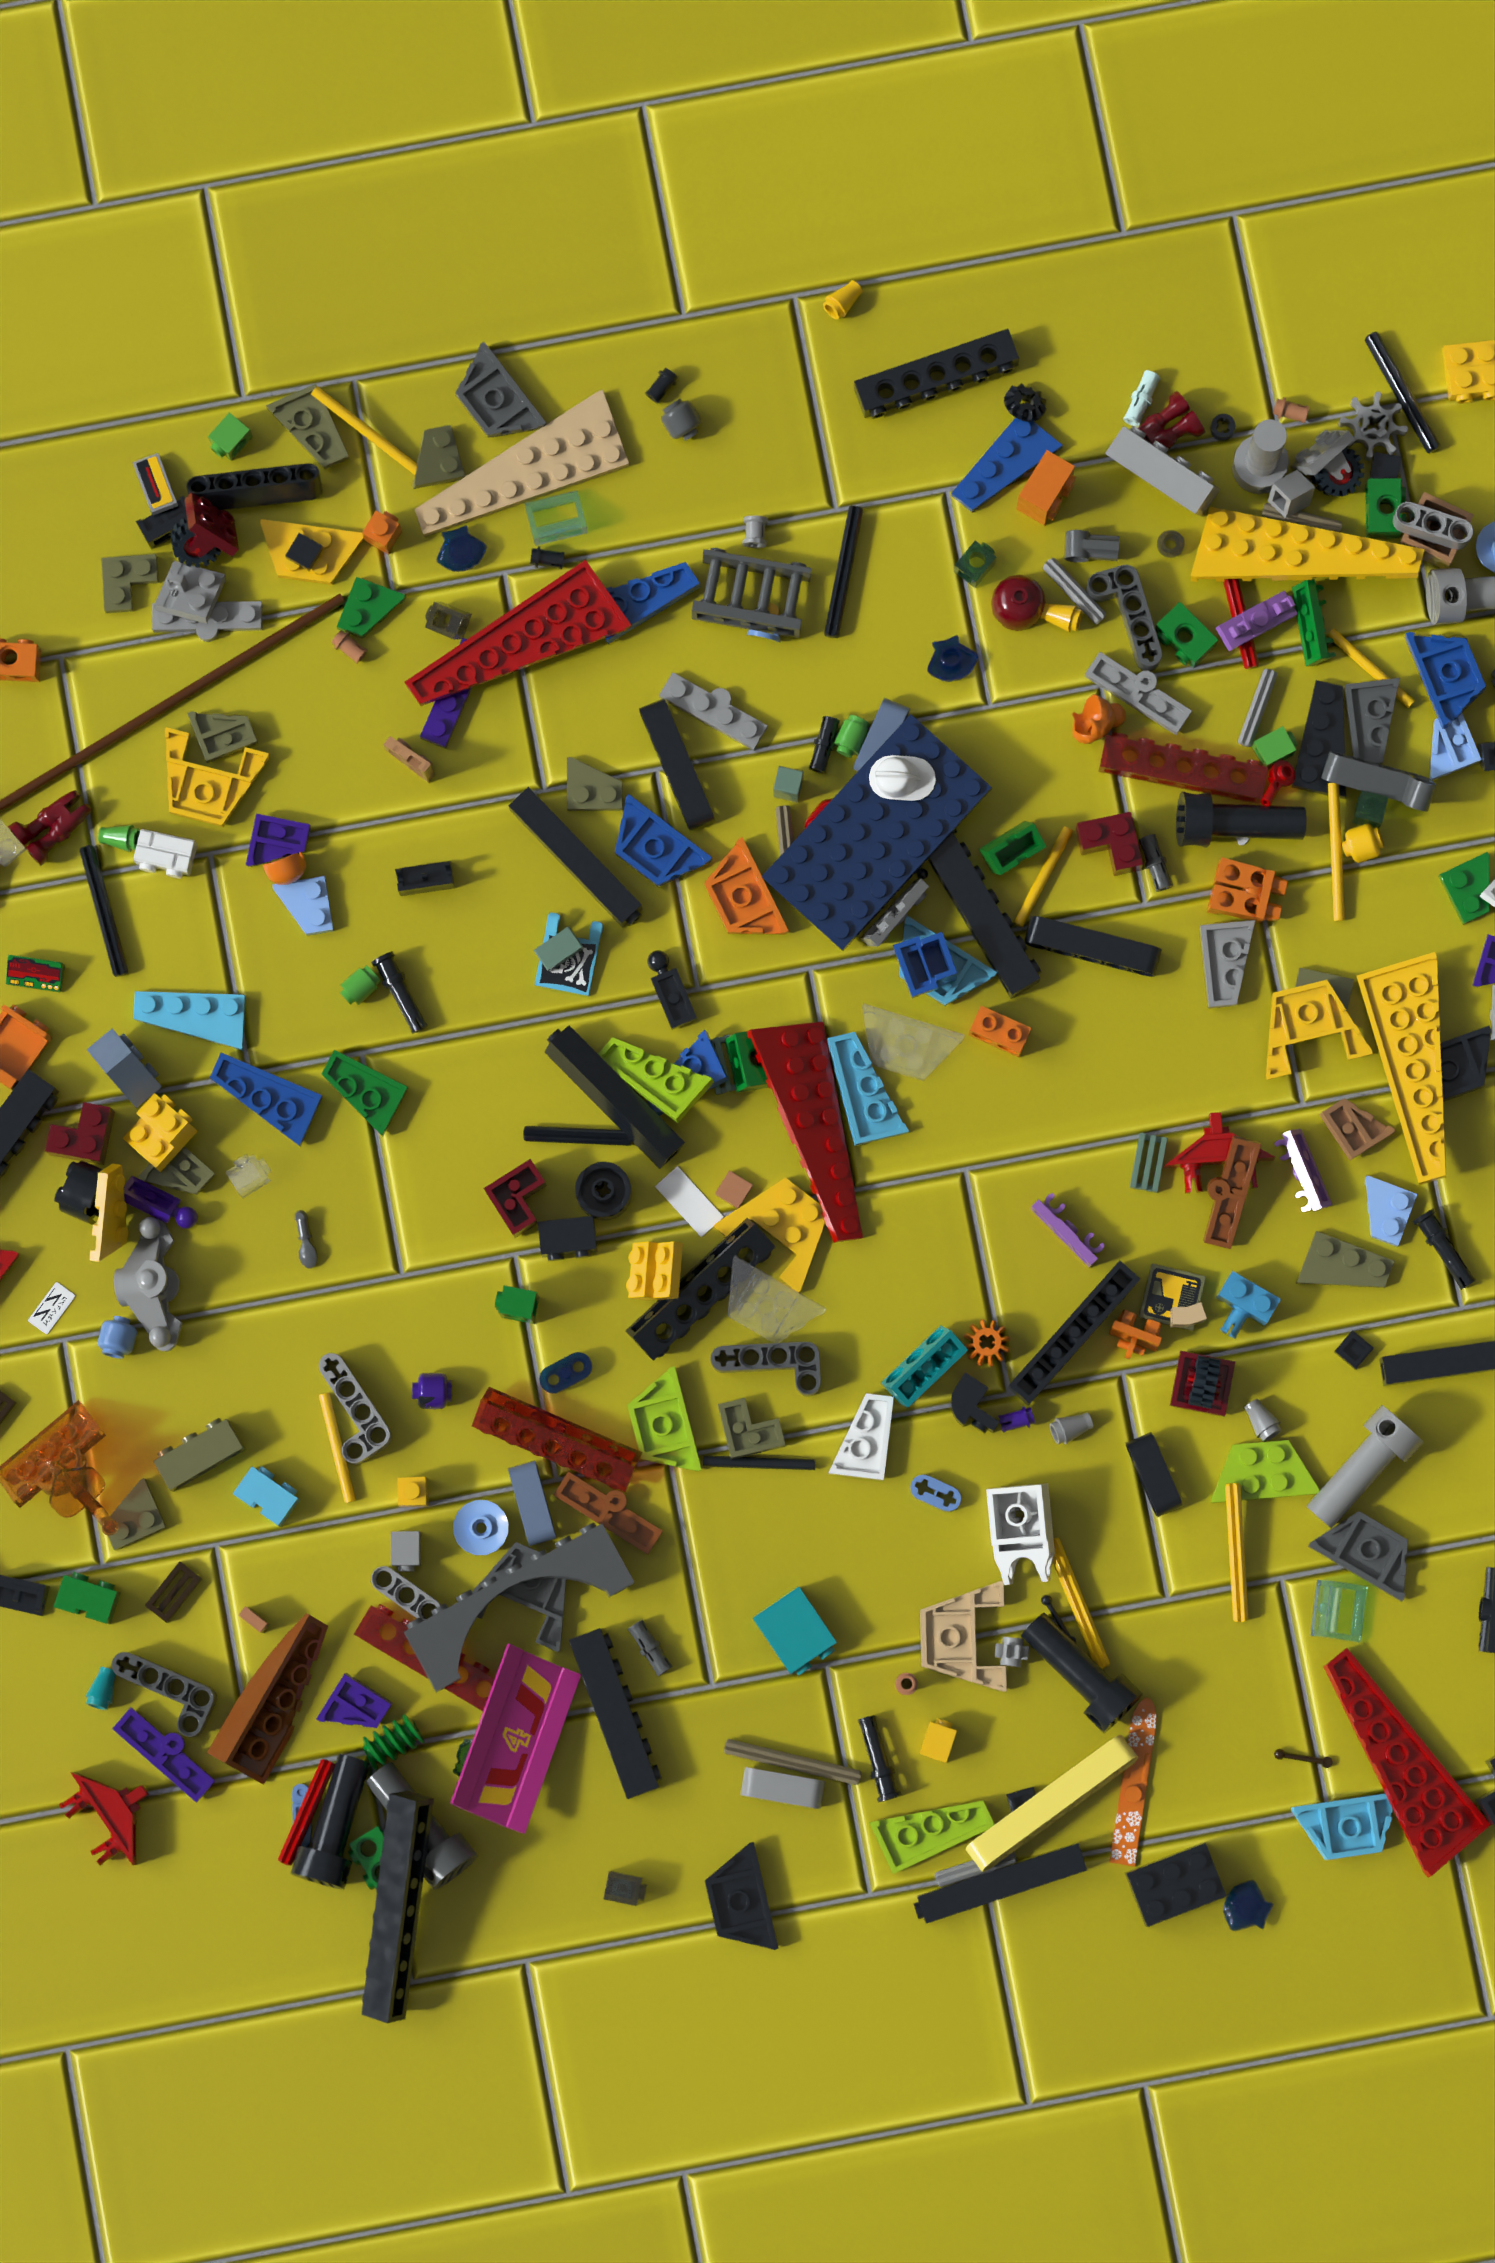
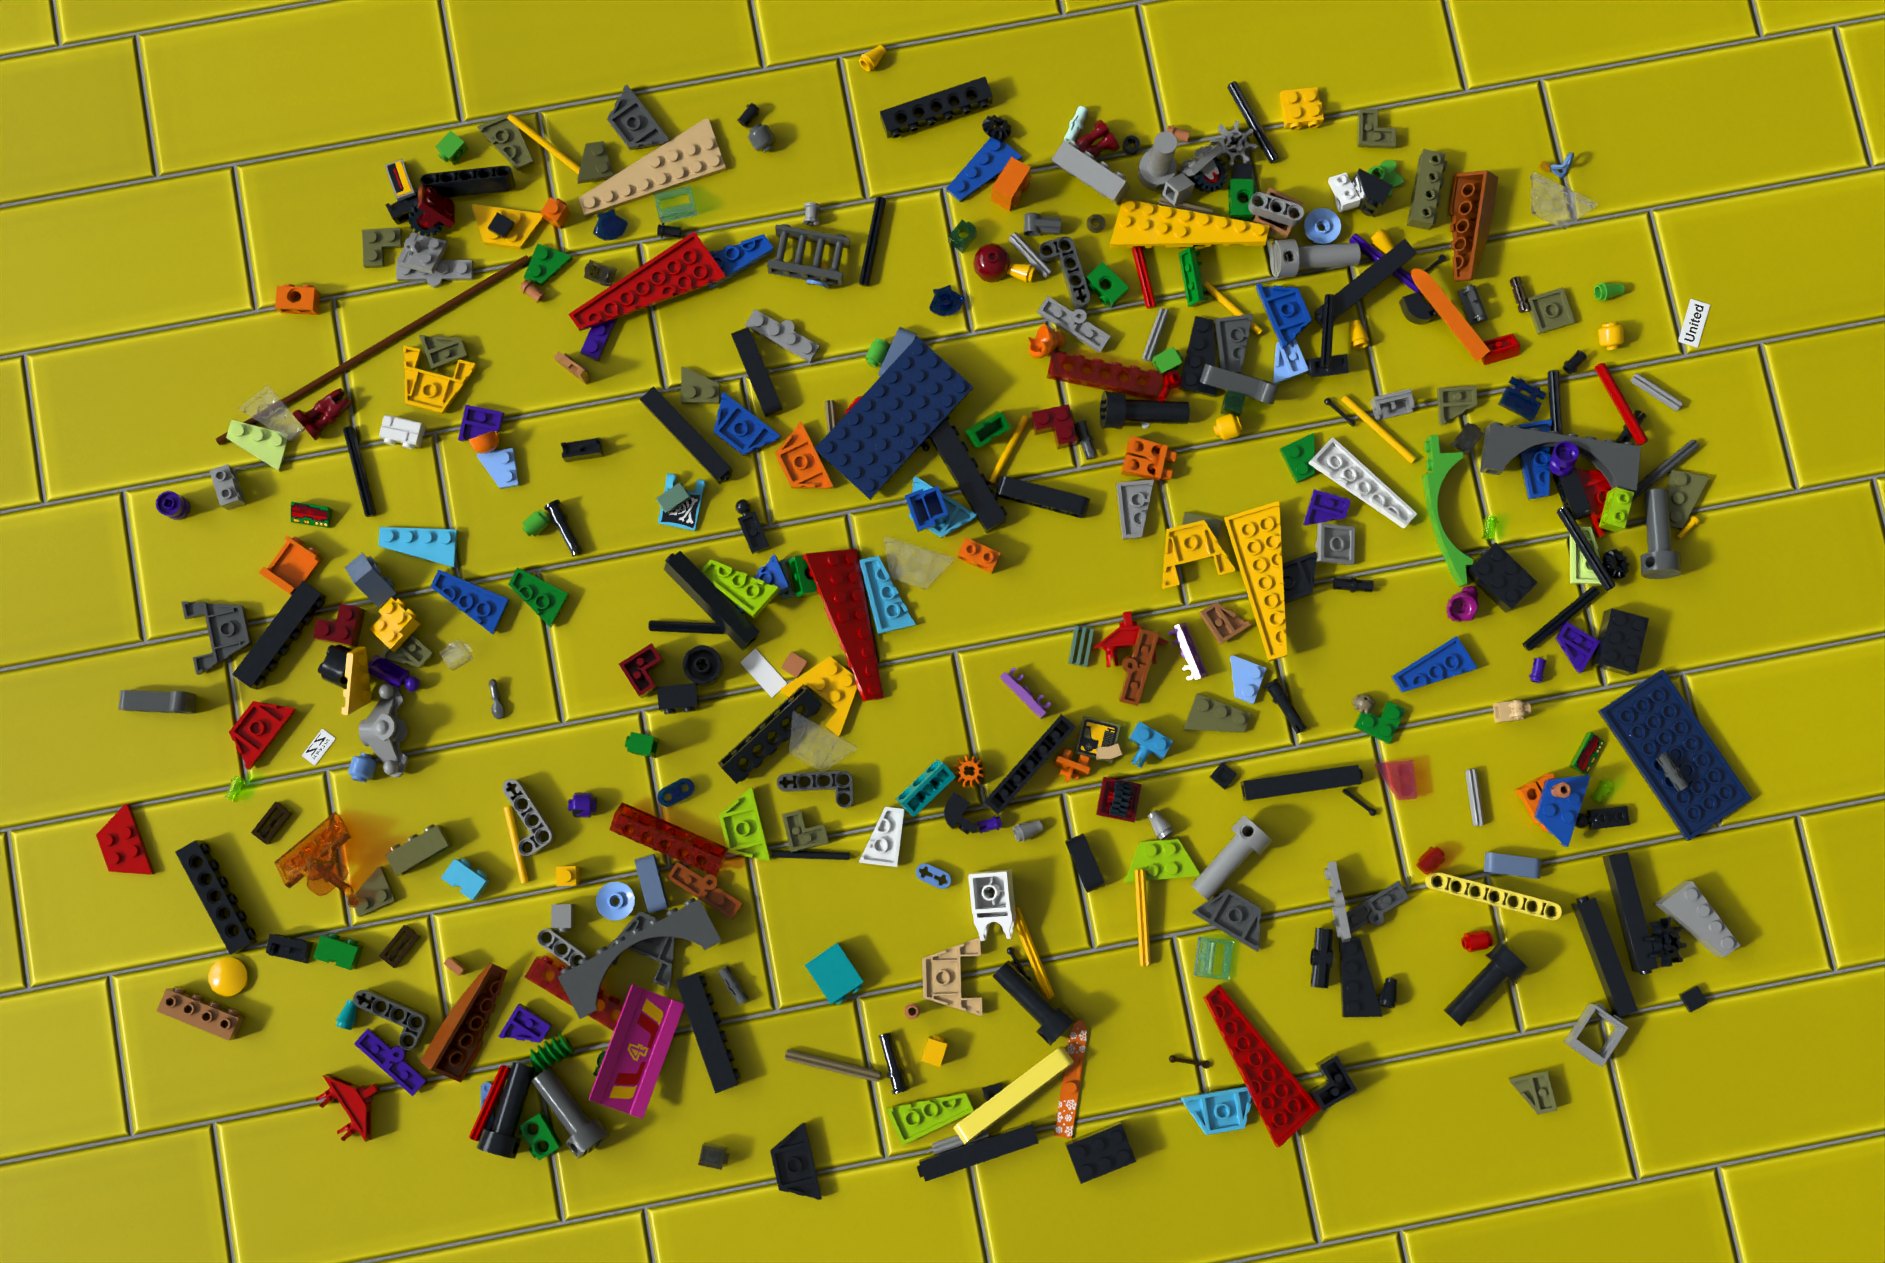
camera: 10 degrees left, 0 degrees up
bright green cone [98,825,140,852] -> none
black brick [361,1791,434,2023] -> none
yellow plate [626,1241,683,1301] -> none
light grey beam [740,1767,825,1809] -> none
sand green piece [773,766,803,803] -> none
black pin [808,716,840,774] -> none
light grey wing [860,879,929,946] -> none
white piece [869,755,936,801] -> none
light grey gear [995,1637,1029,1667] -> none
medium lavender plate [1216,590,1298,652] -> none
clear blue animal [1223,1880,1274,1931] -> none
yellow piece [1328,783,1345,921] -> none

